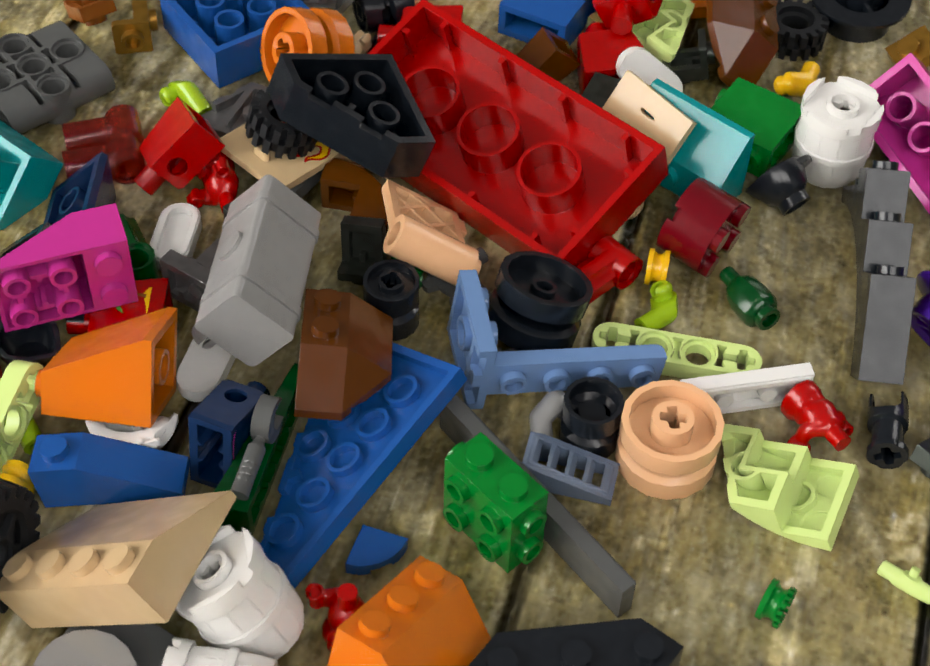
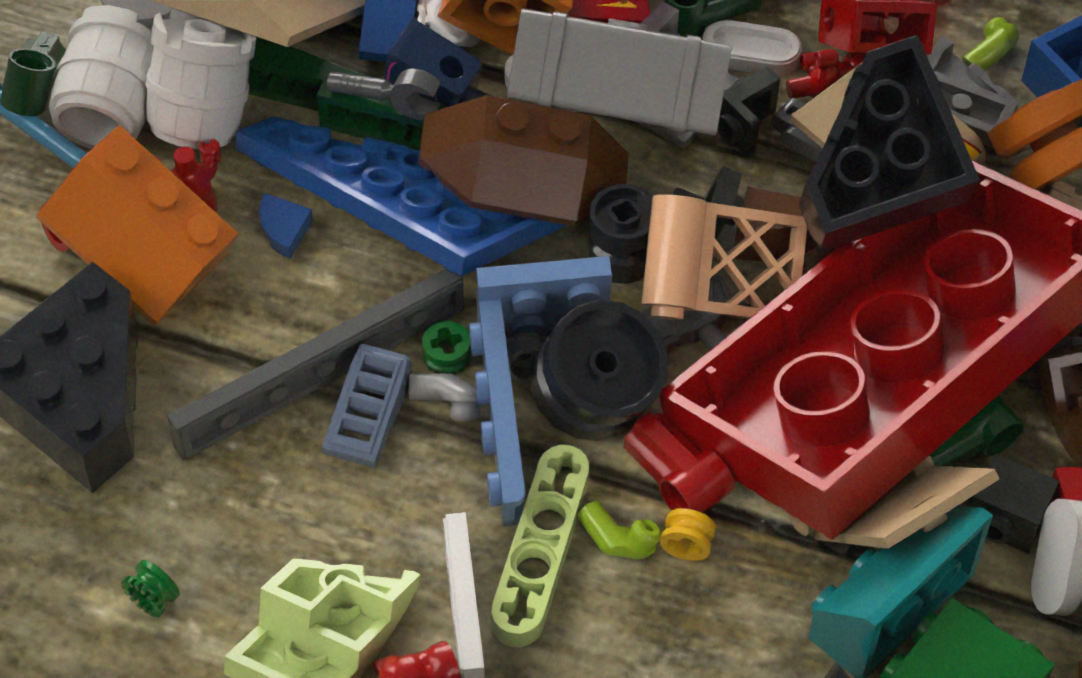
camera: 95 degrees right, 5 degrees up
green brick [443,432,549,573] -> none
black wheel [559,377,624,458] -> none
light nougat wheel [615,380,725,500] -> none
dark red brick [656,177,751,278] -> none
dark green plant [719,266,780,330] -> none
none -> green bush [422,321,471,375]

